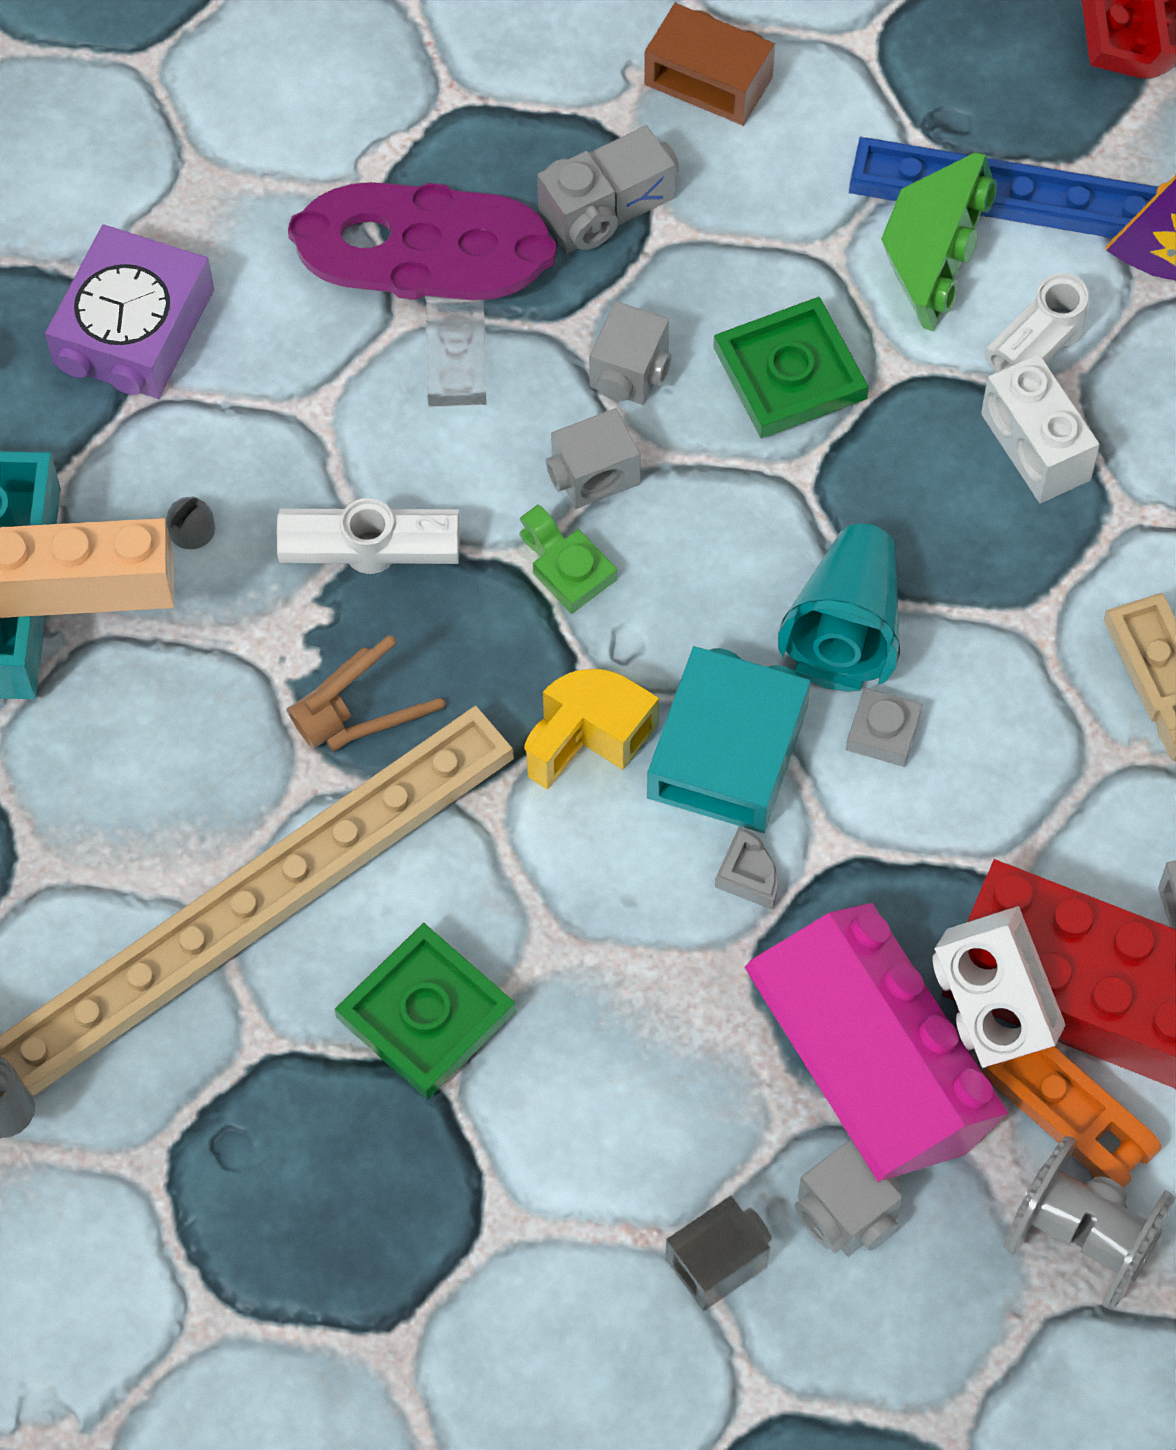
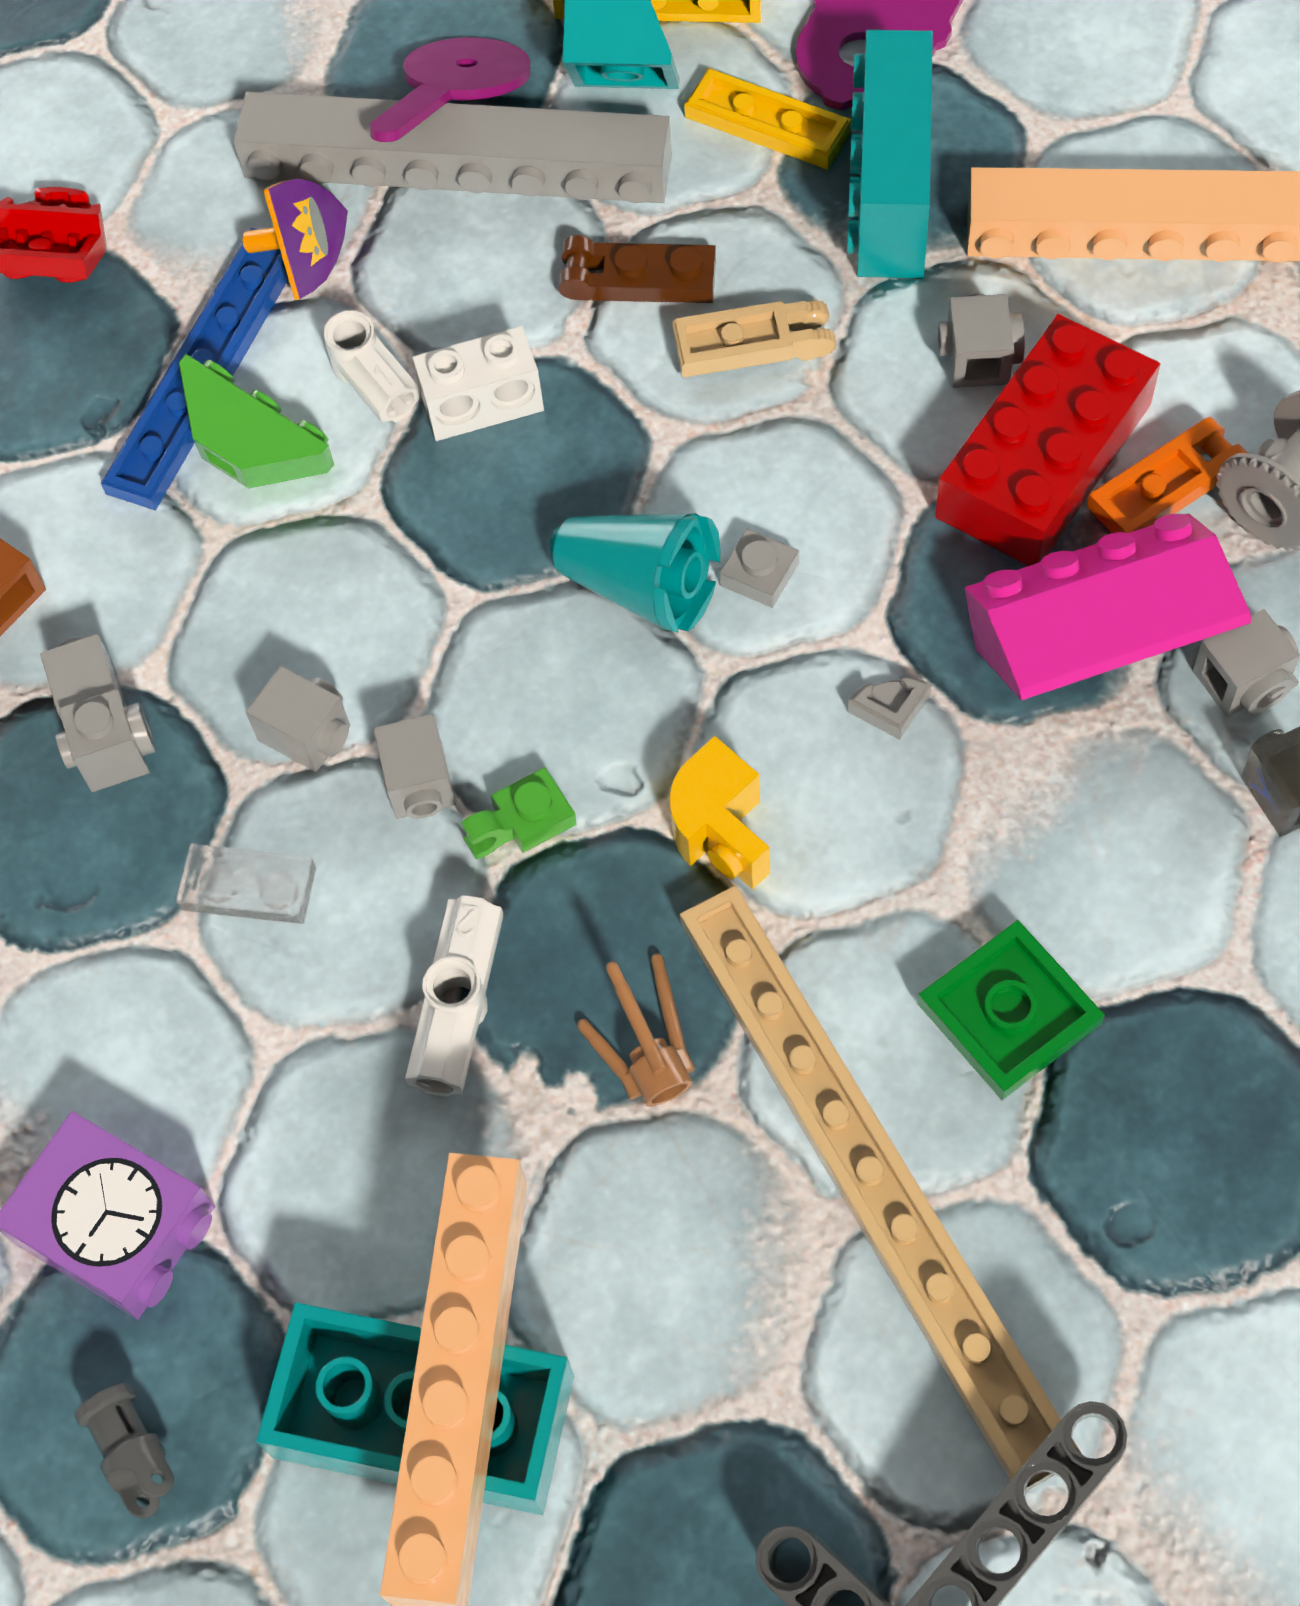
camera: 75 degrees left, 0 degrees up
dark grey hinge [166,496,215,549] -> none
magenta piece [288,182,557,300] -> none
teal brick [647,646,811,834] -> none
green plate [713,296,869,439] -> none
white brick [932,906,1066,1068] -> none

